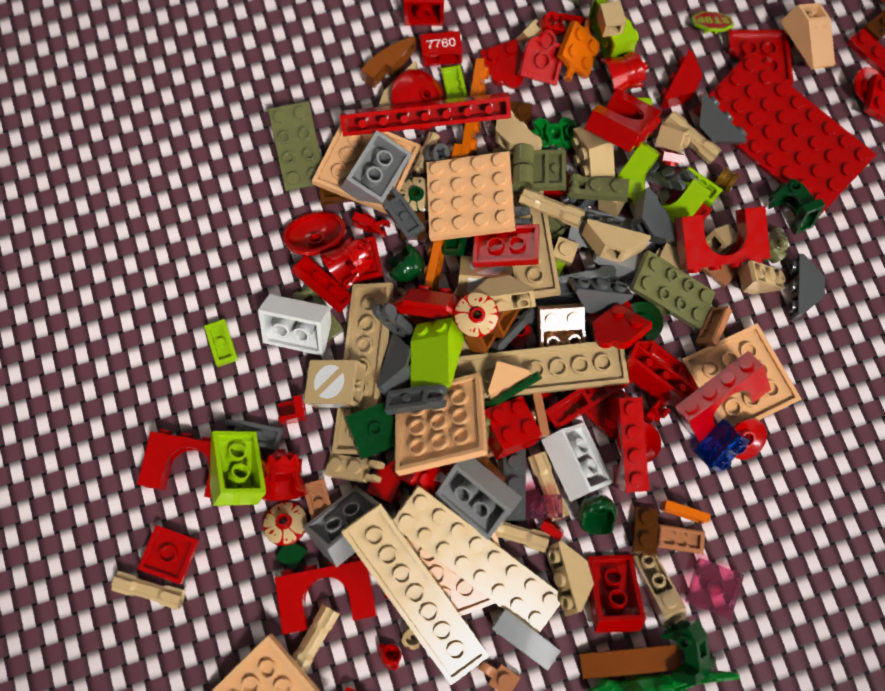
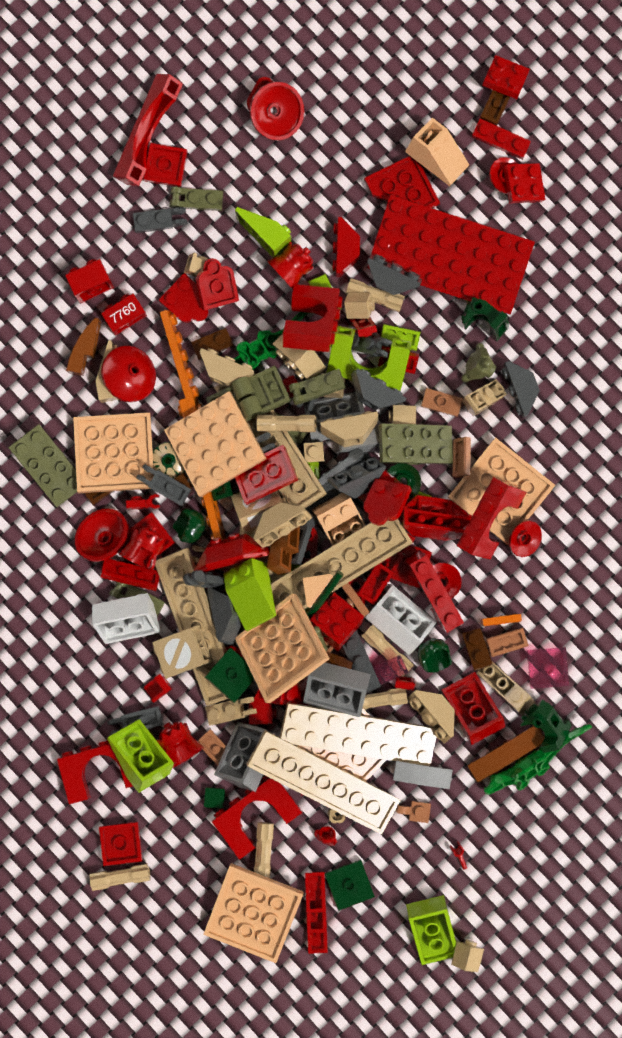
camera: 20 degrees left, 10 degrees up
lime plate [204,319,239,367] -> none
tan dish [263,501,308,546] -> none
red brick [340,92,511,137] -> none
light grey slope [340,130,412,204] -> none
dark grey hinge [384,385,448,415] -> none
tan pin [413,132,440,174] -> none
dark grey wheel [424,143,450,162] -> none
lime plate [441,65,468,99] -> none
tan dish [454,292,499,338] -> none
red beam [539,12,592,36] -> none
orange plate [557,19,601,82] -> none
tan brick [597,1,626,37] -> none
red plate [644,399,671,424] -> none
red arch [674,206,771,274] -> none
piece [691,11,734,34] -> none
clear blue bracket [694,419,750,472] -> none
tan brick [706,224,738,255] -> none
pearl gold wheel [714,166,739,193] -> none

